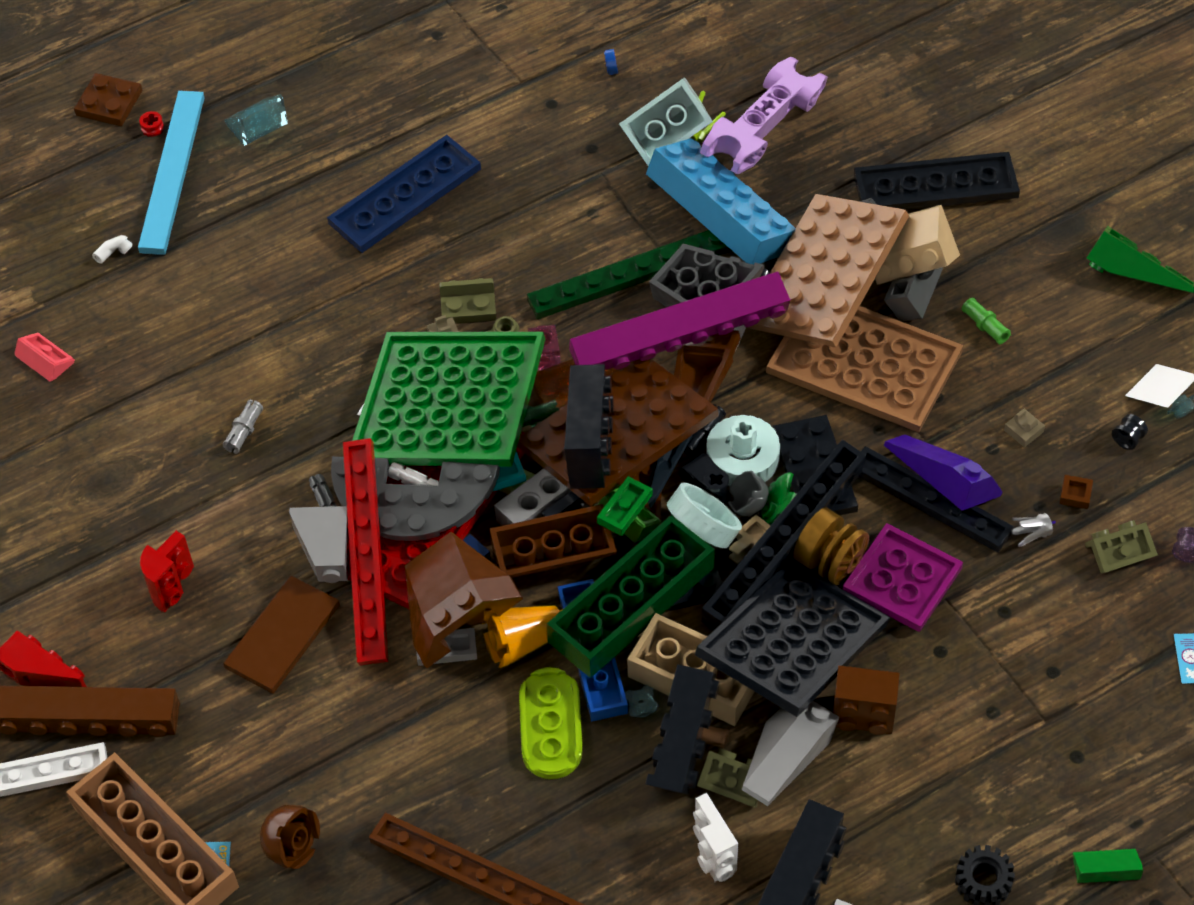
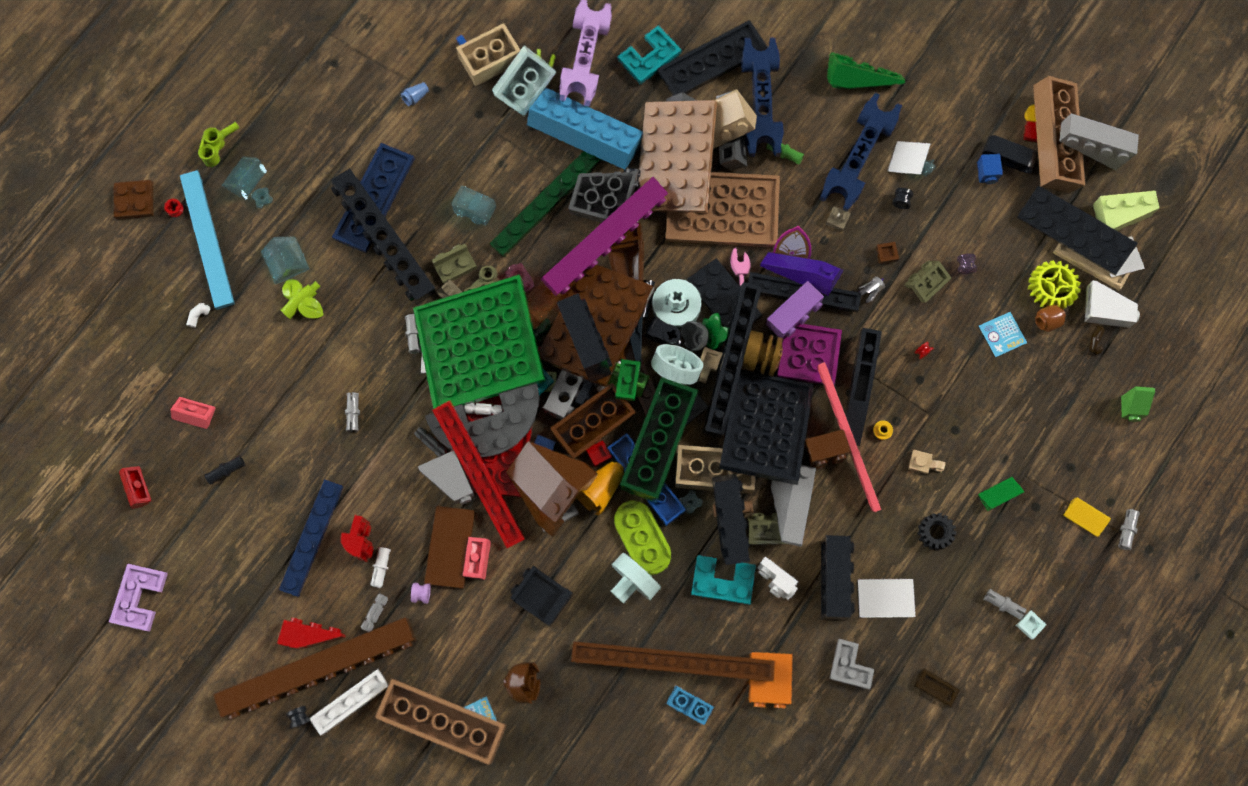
camera: 25 degrees left, 20 degrees up
none -> lime beam [198,122,239,167]
none -> black pin [204,455,246,485]
none -> clear light blue plate [251,187,273,208]
none -> clear light blue slope [261,237,310,284]
none -> dark blue plate [279,479,344,597]
none -> lime plant [281,279,323,319]
none -> black brick [331,168,435,305]
none -> light grey axle [361,594,388,632]
none -> white axle [371,547,391,588]
none -> medium blue cone [401,82,429,106]
none -> light grey pin [405,314,421,354]
none -> lavender wheel [411,583,430,604]
none -> clear light blue brick [451,185,496,225]
none -> tan brick [456,23,520,86]
none -> coral slope [463,537,491,580]
none -> black panel [510,565,573,627]
none -> red plate [586,440,612,467]
none -> light aqua piece [611,553,661,603]
none -> teal plate [617,25,682,85]
none -> teal plate [691,555,756,605]
none -> bright pink hand [731,248,750,286]
none -> dark blue piece [741,37,784,157]
none -> medium lavender brick [766,281,824,338]
none -> shield [773,226,811,259]
none -> coral tile [817,362,881,512]
none -> dark blue piece [819,93,902,212]
none -> black slope [845,328,882,446]
none -> yellow plate [873,421,893,440]
none -> tan plate [908,450,945,474]
none -> red bush [914,341,934,360]

